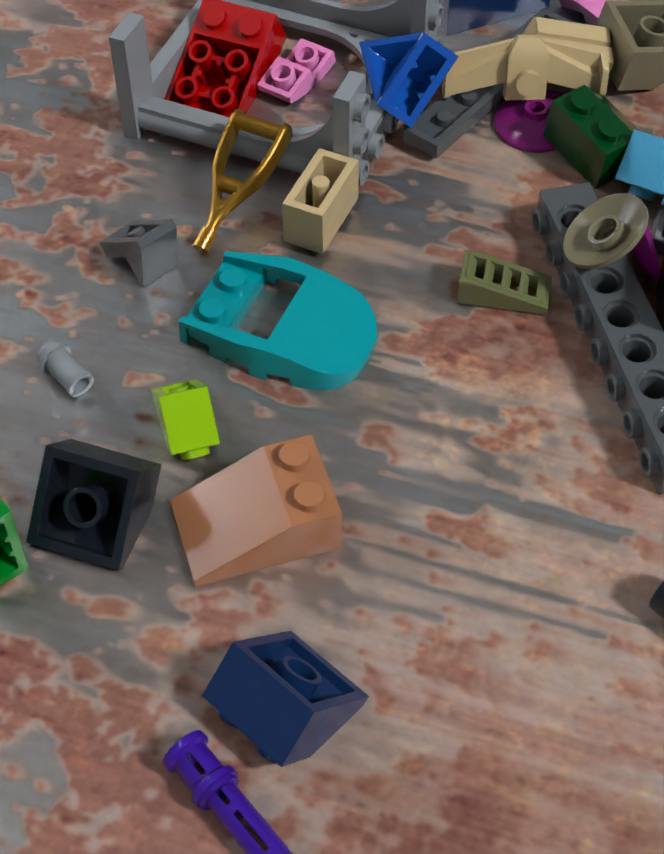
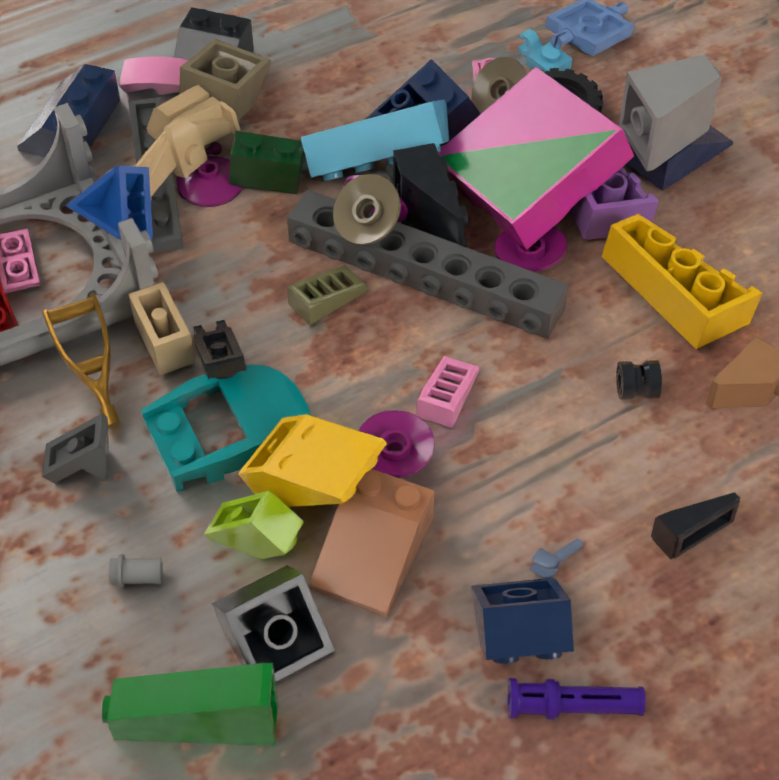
camera: 50 degrees left, 0 degrees up
none -> black hinge [193,320,246,379]
none -> yellow slope [238,414,387,507]
none -> magenta dish [358,410,435,478]
none -> bright pink slope [416,356,479,428]
none -> sand blue hand [530,538,583,578]
none -> black slope [651,492,740,559]

